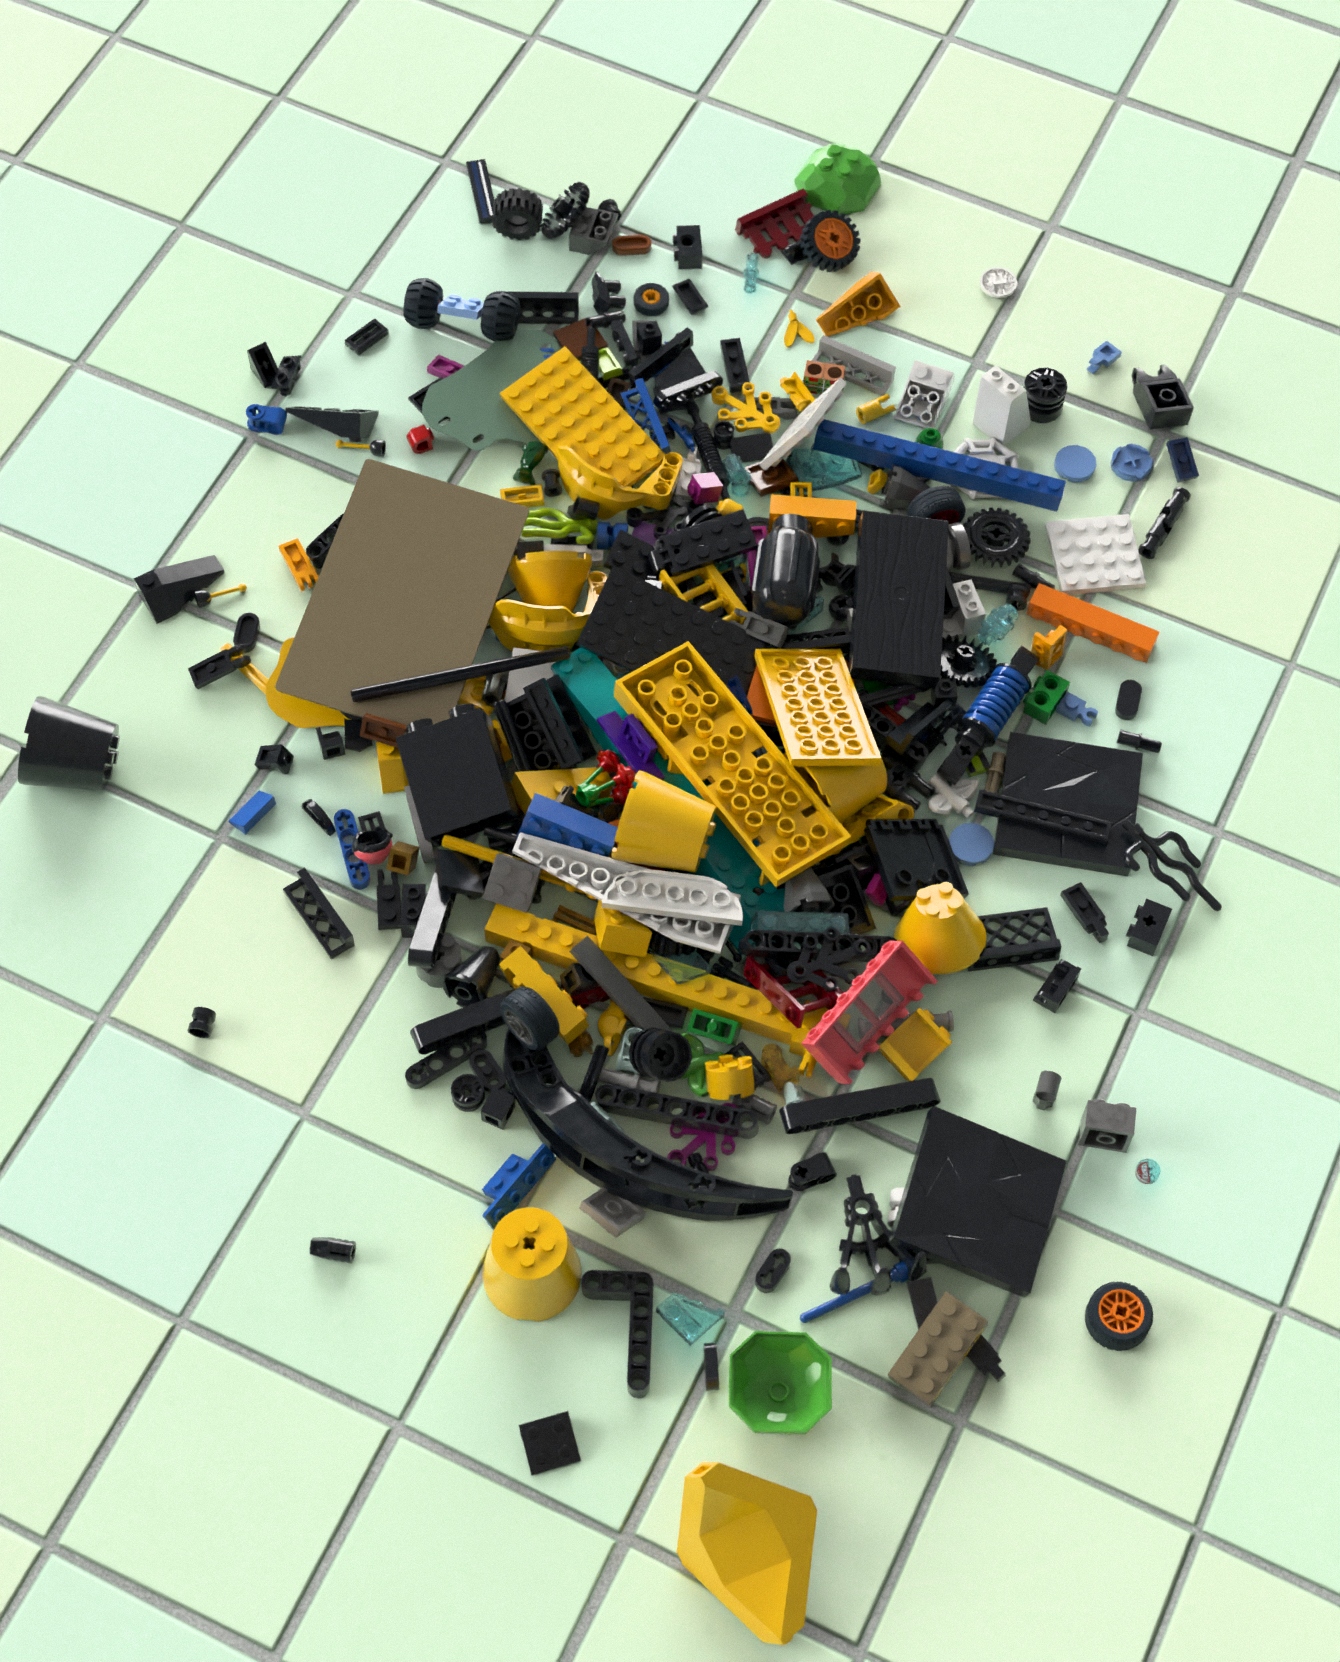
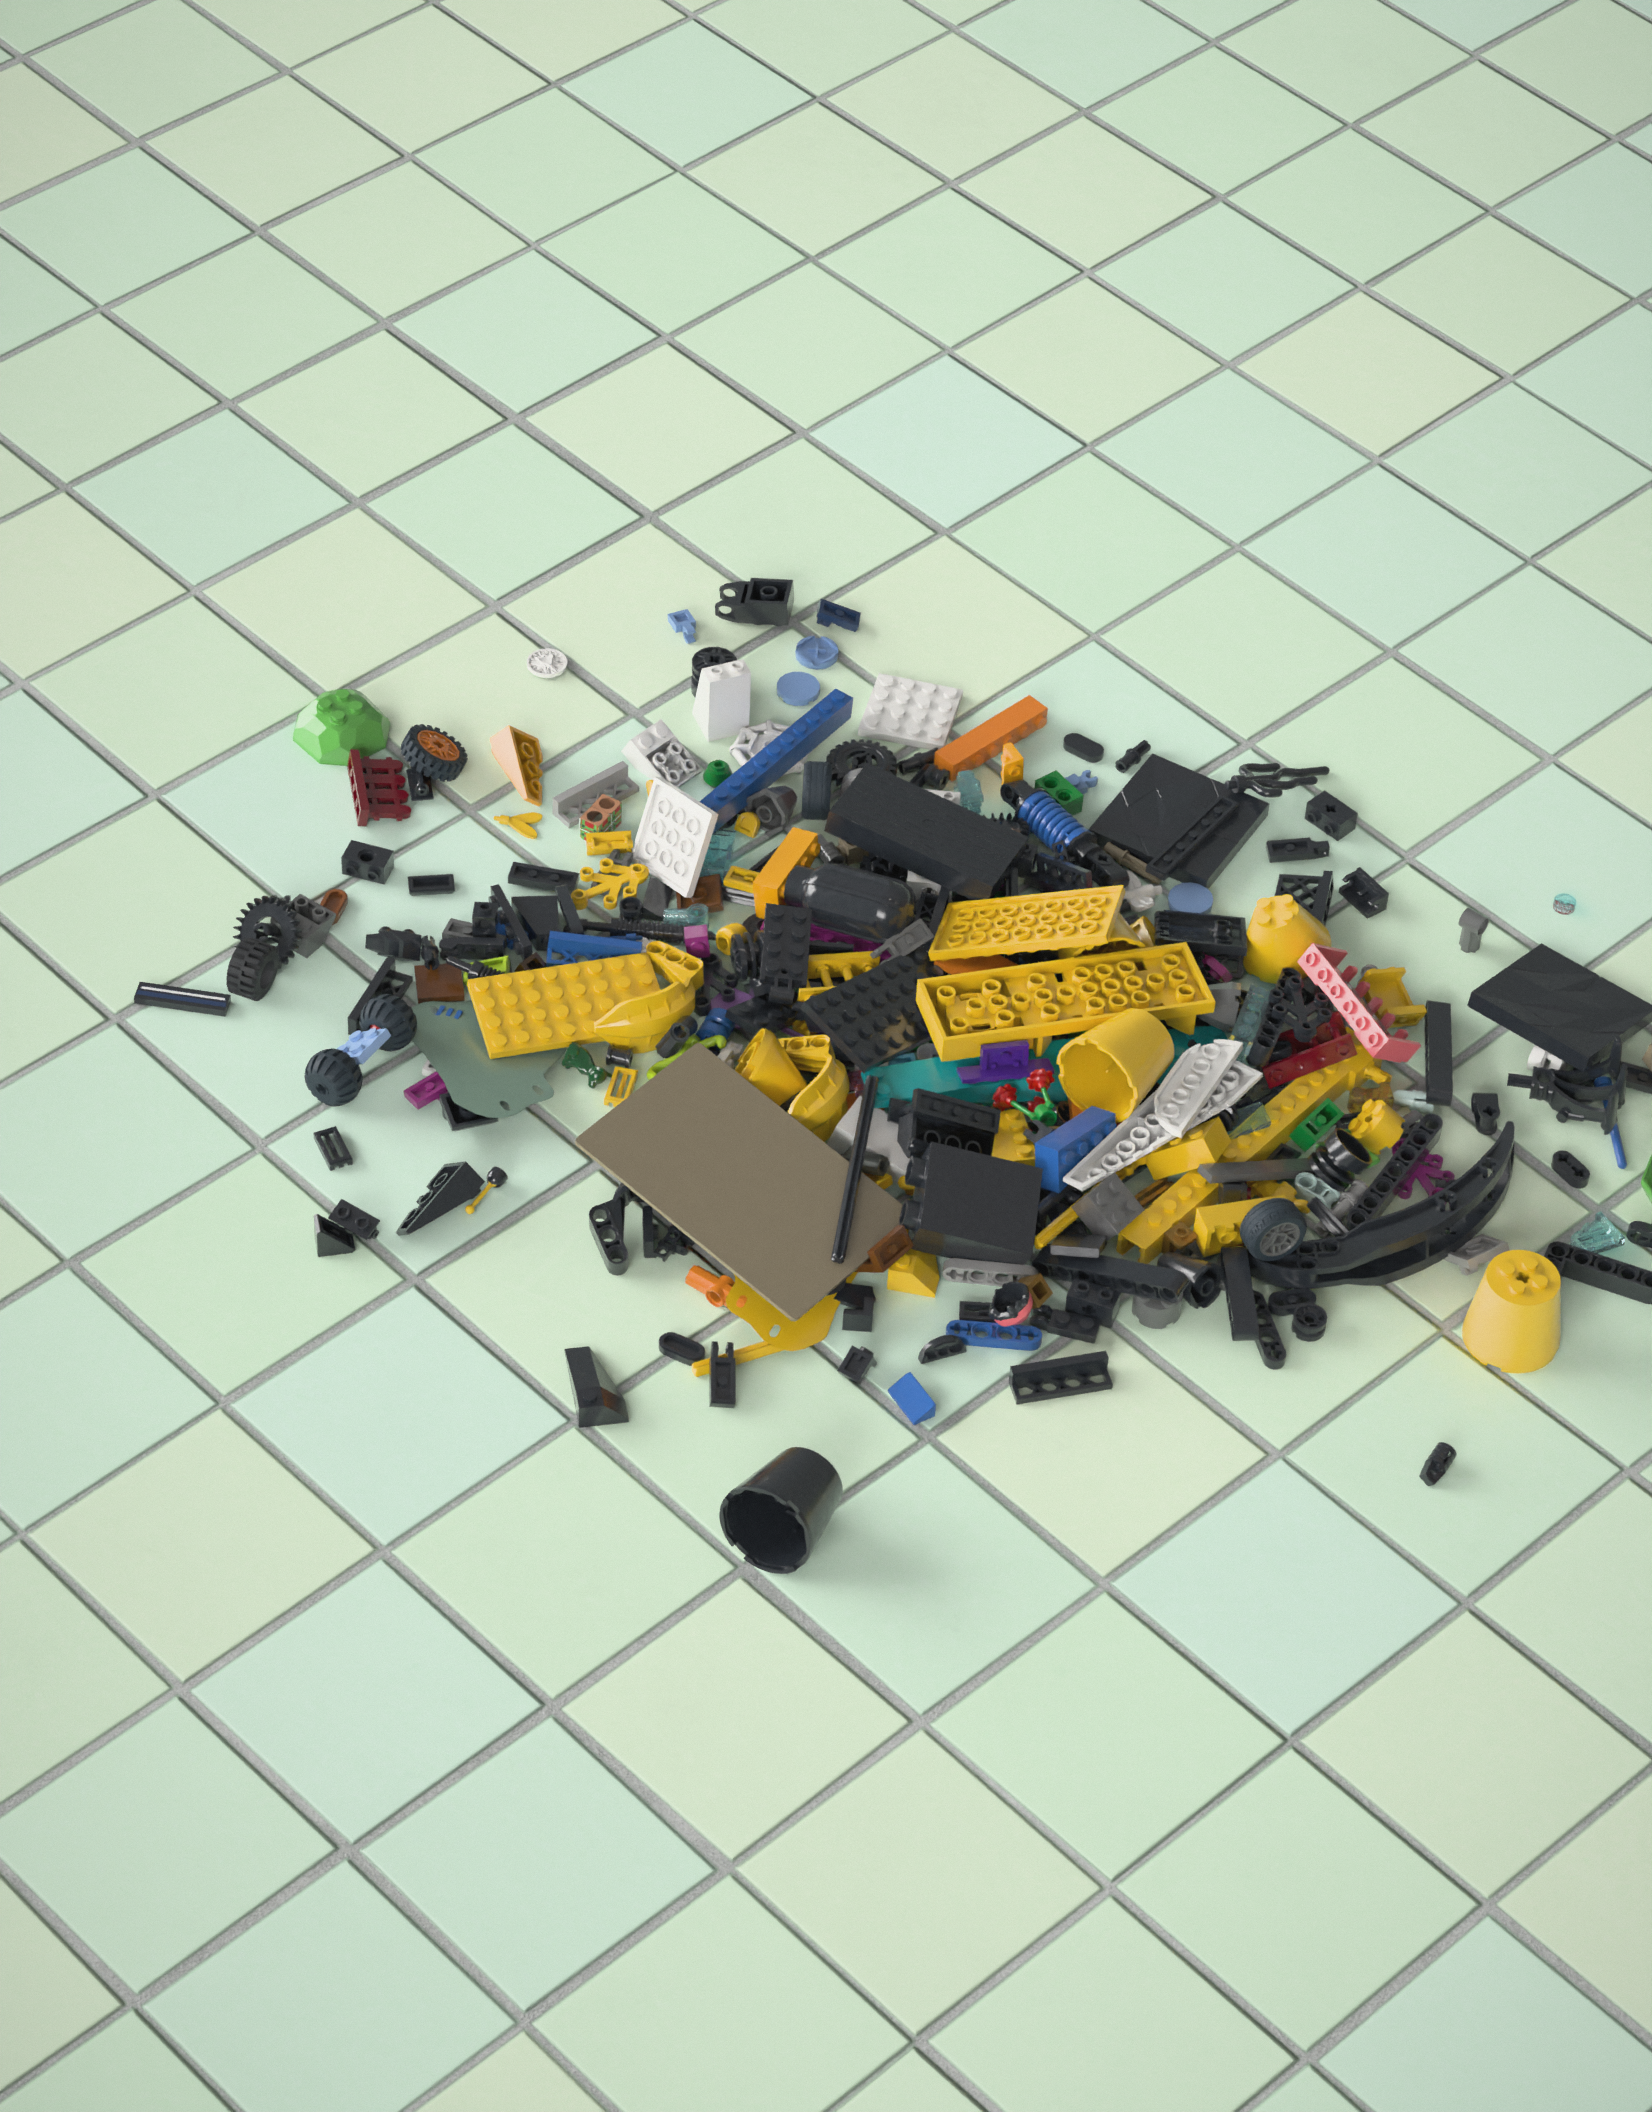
camera: 70 degrees left, 15 degrees down
black wheel [187,1007,216,1038] -> none
hinge [194,583,247,608] -> none
blue piece [246,404,288,435] -> none
light orange hinge [278,538,319,592] -> none
red plate [406,425,434,454] -> none
black brick [481,1087,516,1130] -> none
blue bracket [482,1144,556,1230] -> none
black bush [633,283,669,316] -> none
clear light blue pin [743,253,759,293] -> none
flat silver brick [1078,1099,1137,1153] -> none
black piece [1138,487,1191,559] -> none

